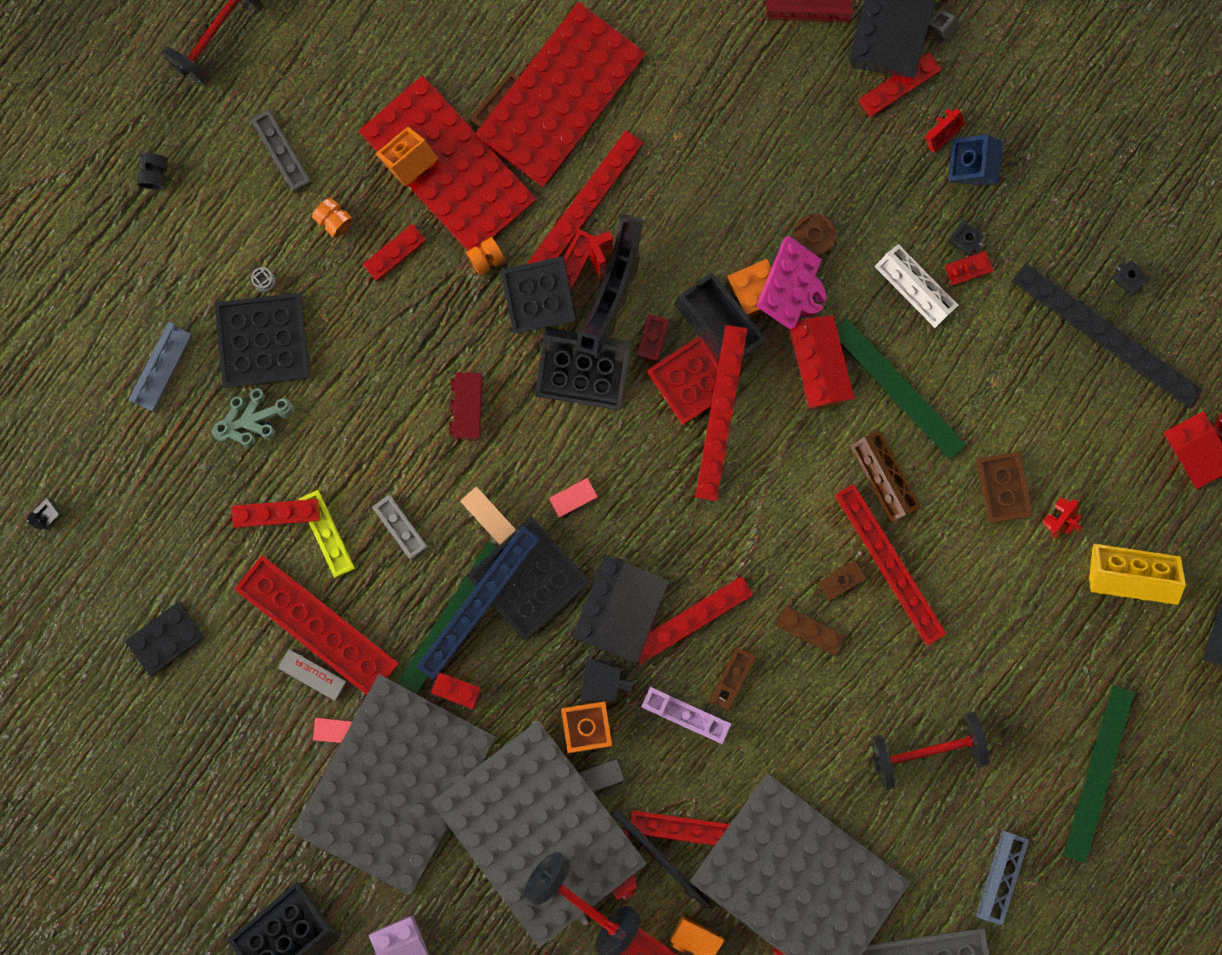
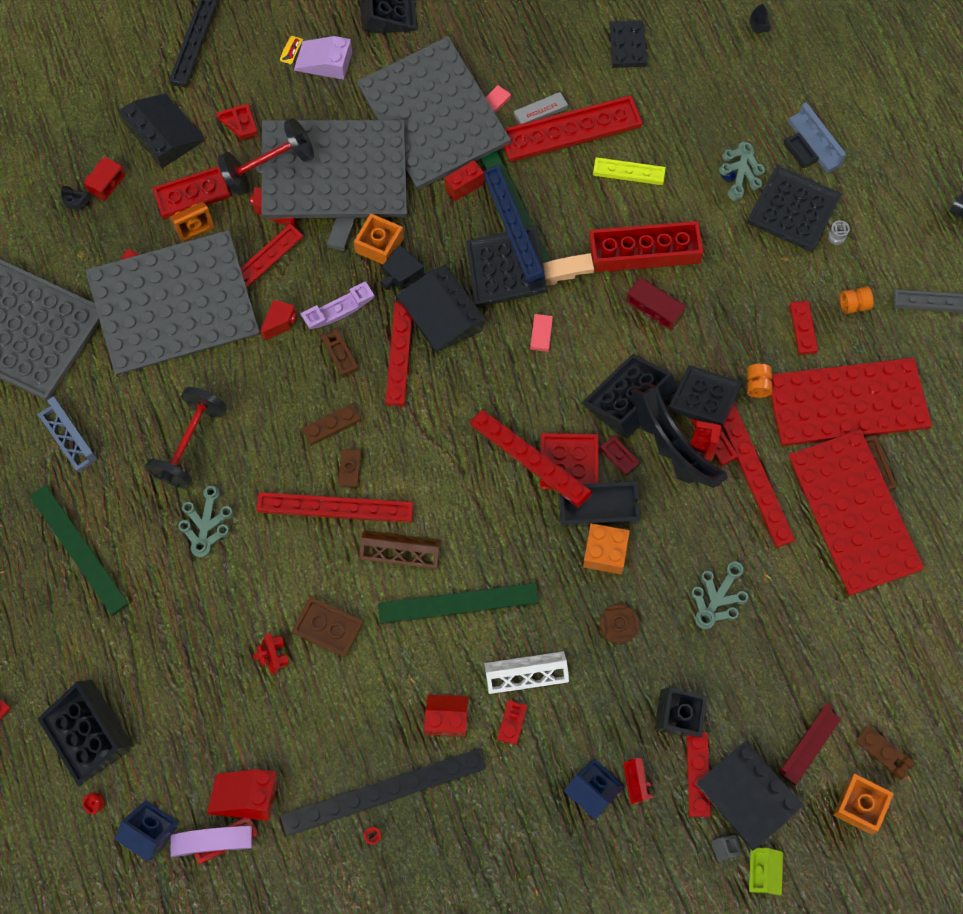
camera: 125 degrees right, 15 degrees down
red plate [232,499,320,528] -> none
light grey tile [372,494,428,560] -> none
orange slope [376,127,438,186] -> none
black bar [612,808,711,909] -> none
dark pink plate [756,236,826,329] -> none
red slope [789,315,855,410] -> none
black brick [948,220,984,256] -> none
yellow slope [1089,544,1186,605] -> none
black brick [1112,260,1150,296] -> none
none -> sand green plant [178,485,233,558]
none -> red slope [260,300,298,340]
none -> red hinge [364,827,381,844]
none -> red slope [424,694,468,737]
none -> red brick [588,221,703,273]
none -> black slope [654,687,708,738]
none -> sand green plant [691,562,748,629]
none -> black tile [784,133,819,169]

